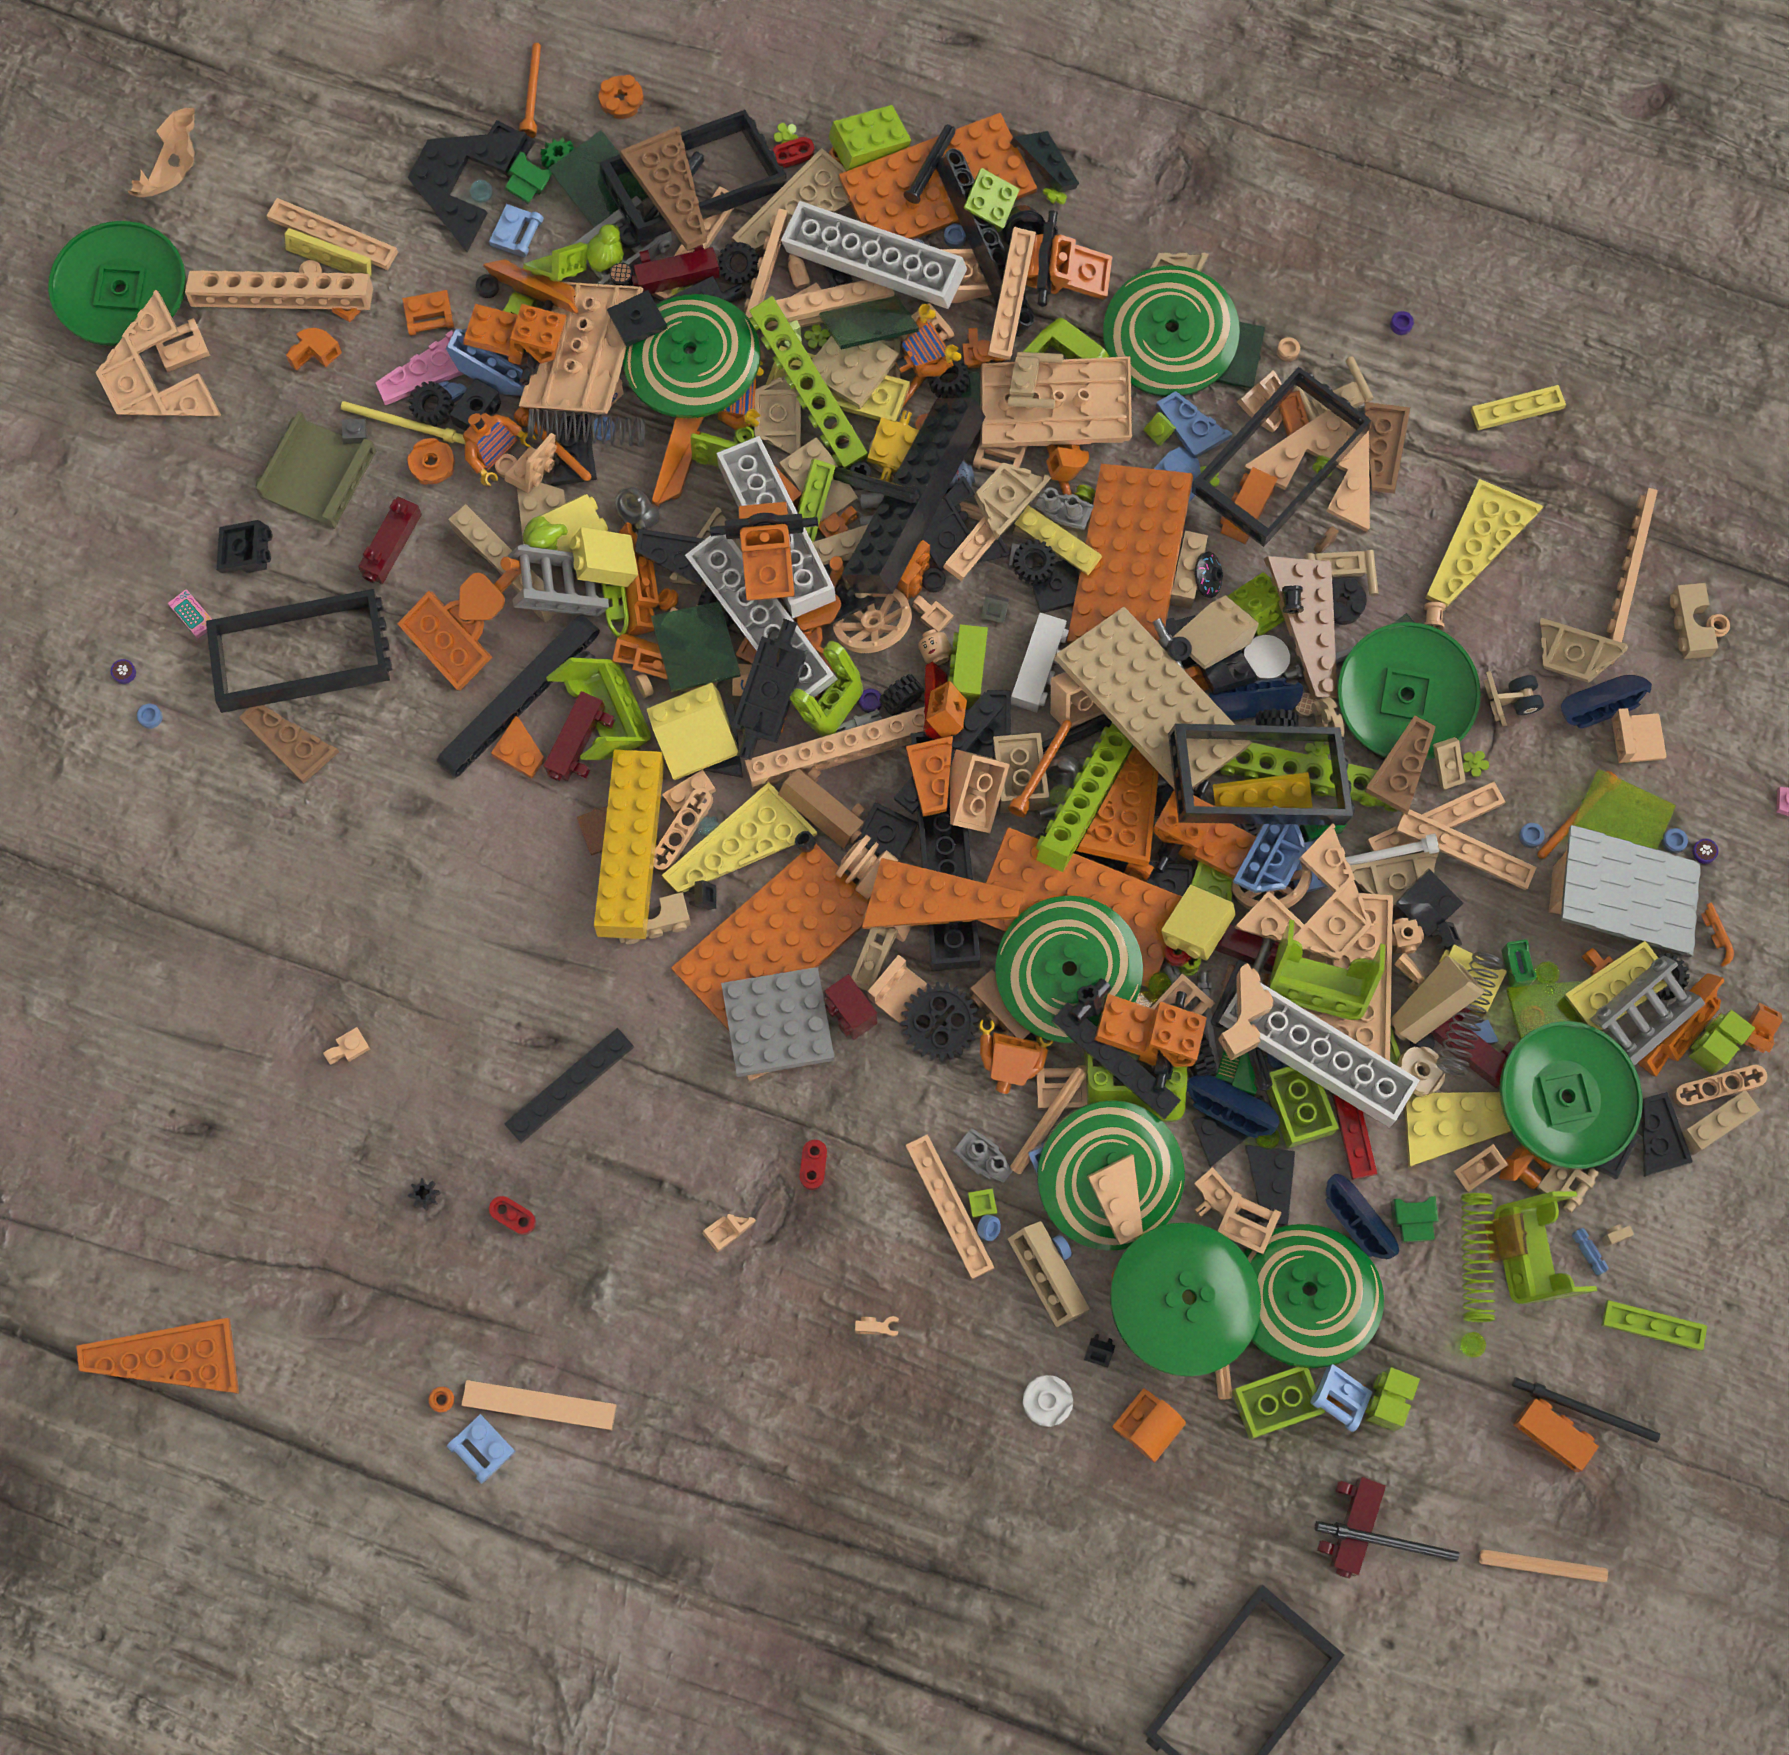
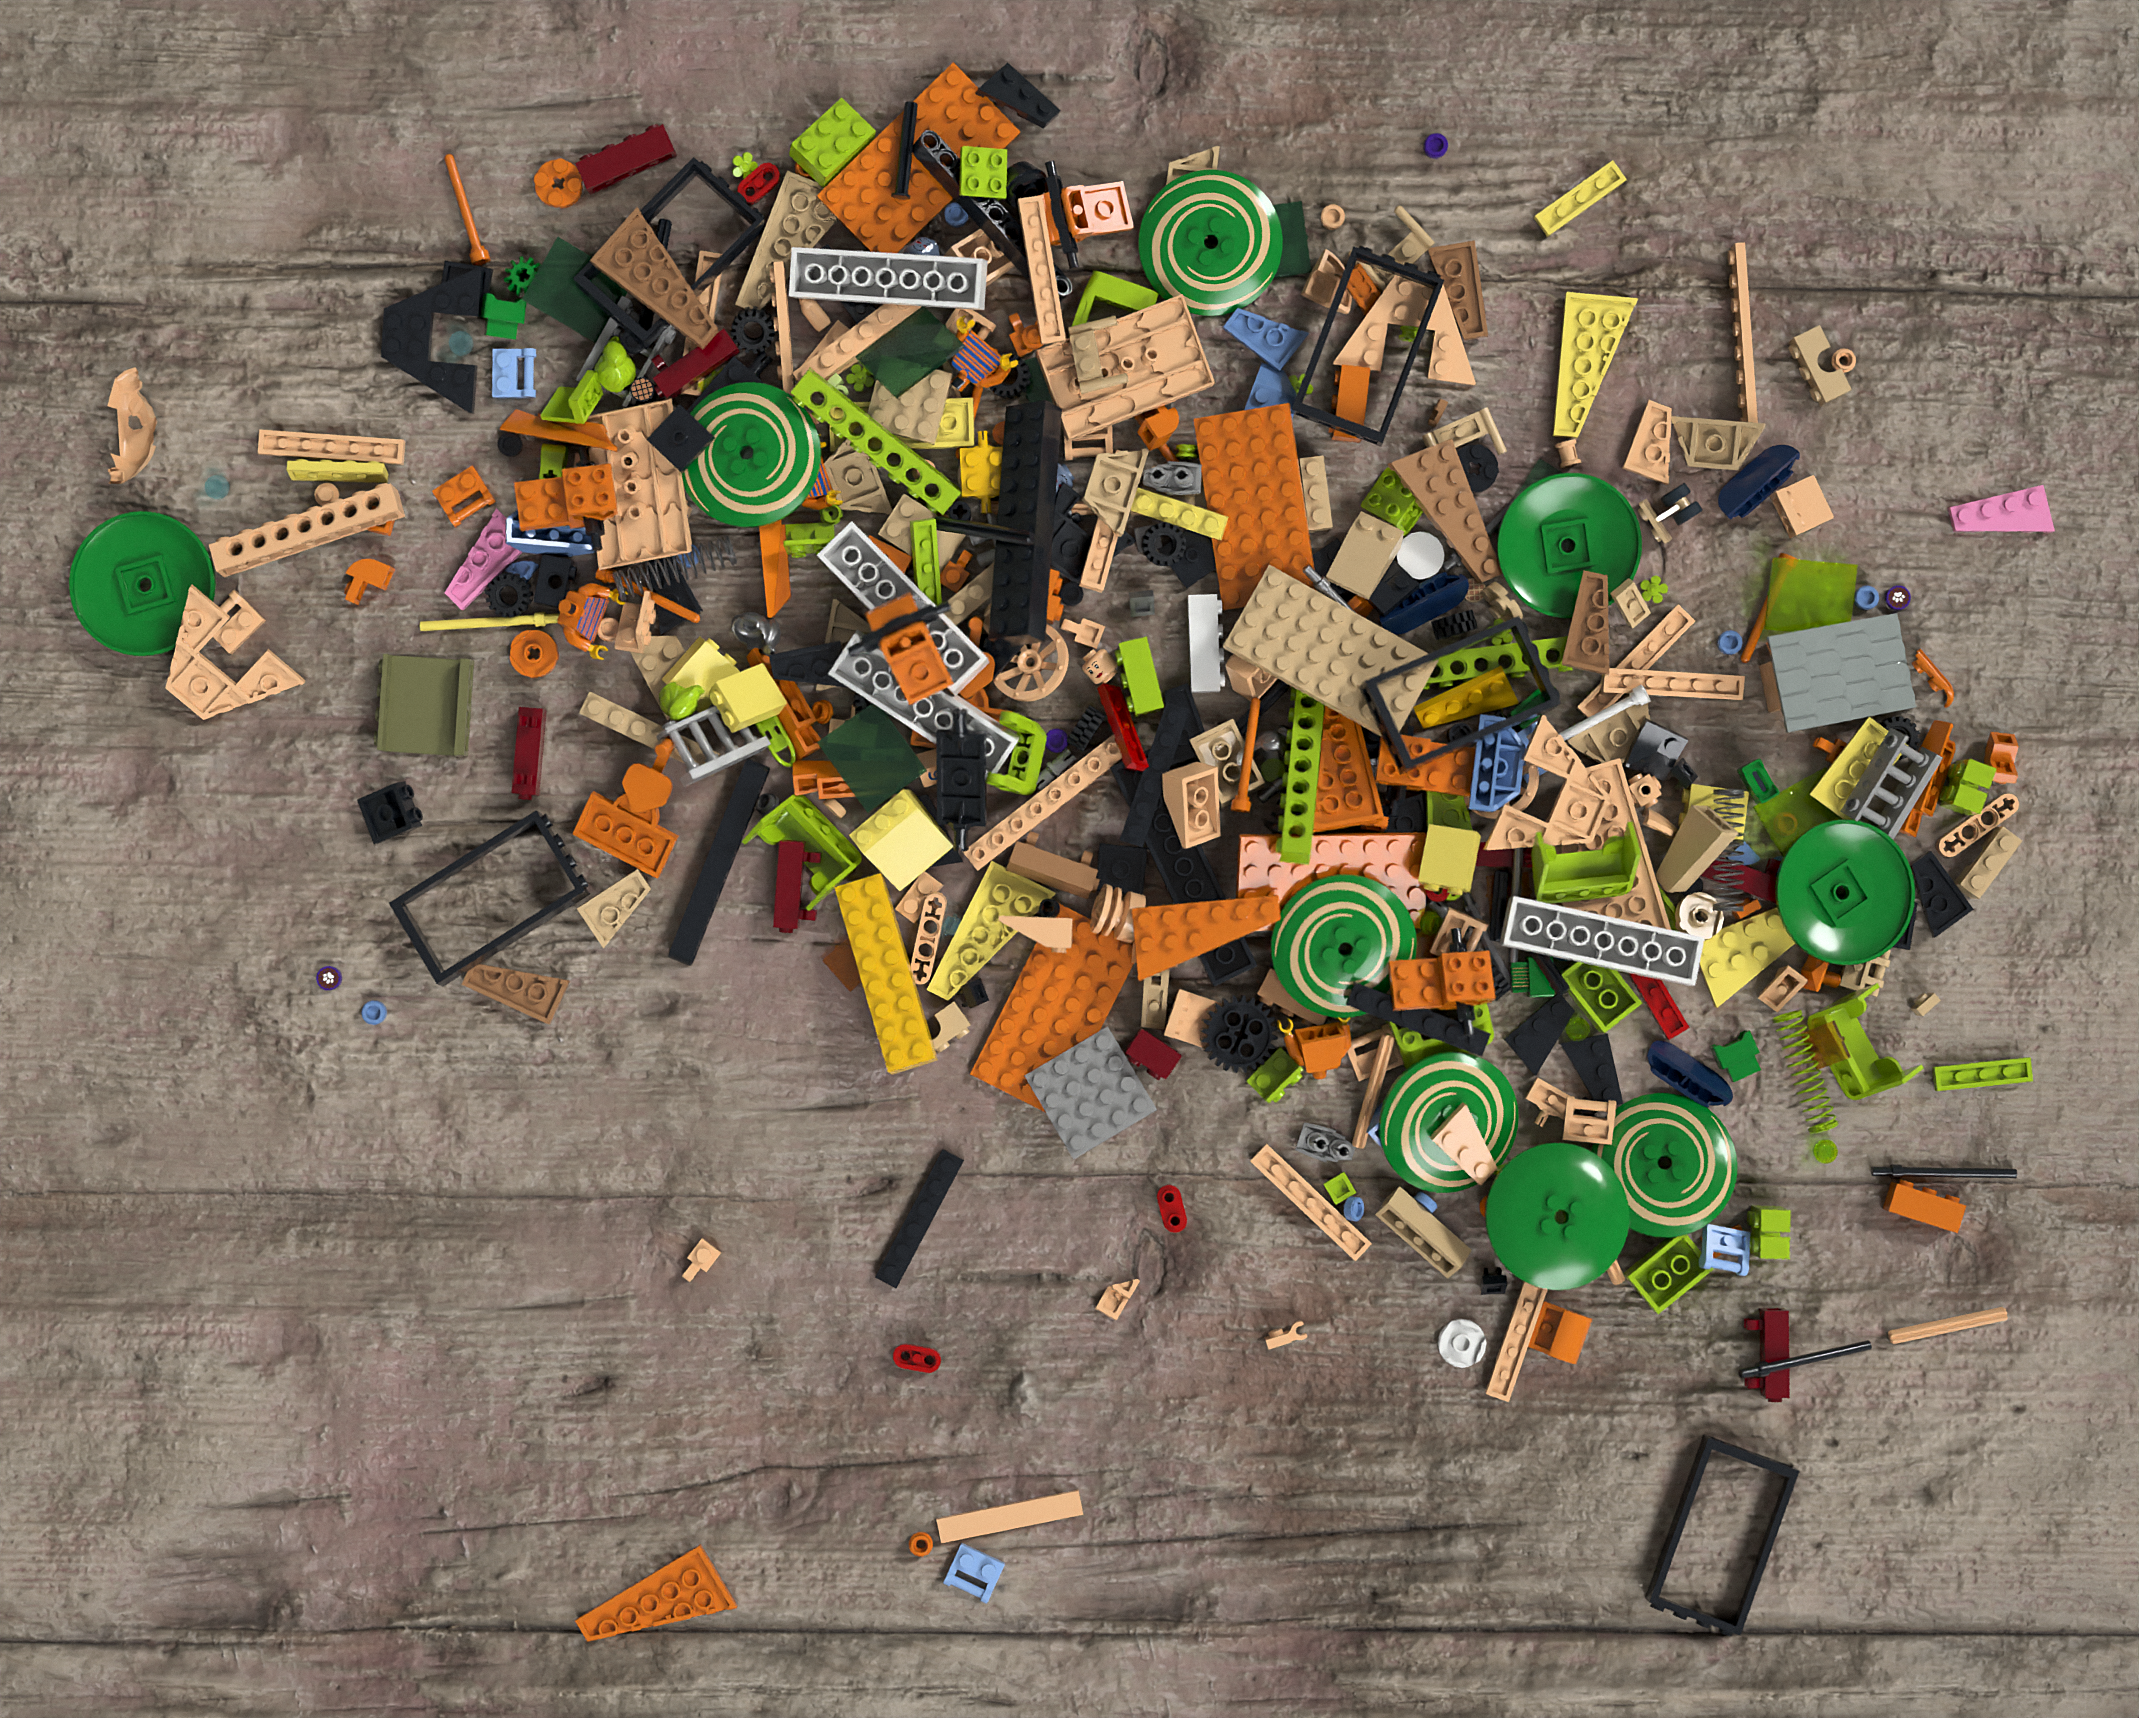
camera: 25 degrees left, 15 degrees up
tile [168,589,212,639] -> none
flat silver plate [342,419,366,444] -> none
black gear [408,1178,441,1211] -> none
orange wing [491,716,545,779] -> none
orange wing [906,736,953,817] -> none
orange brick [926,681,967,738] -> none
lime plant [1043,187,1067,204] -> none
black axle [1068,979,1111,1024] -> none
lime plate [1143,412,1176,445] -> none
black tile [1166,637,1192,661] -> none
dark blue brick [1186,1075,1279,1138] -> none
black dish [1195,551,1223,598] -> none
light nougat arch [1218,963,1273,1061] -> none
black bush [1282,585,1304,614] -> none
clear neon green plate [1535,961,1560,986] -> none
medium blue axle [1572,1228,1609,1275] -> none
none -> clear light blue plate [205,475,230,499]
none -> dark red brick [575,124,677,195]
none -> tan wing [577,869,651,949]
none -> light nougat slope [999,916,1072,953]
none -> lime bracket [1246,1047,1303,1103]
none -> light nougat plate [1485,1281,1548,1402]
none -> light nougat wing [1622,400,1672,485]
none -> orange plate [1731,897,1762,919]

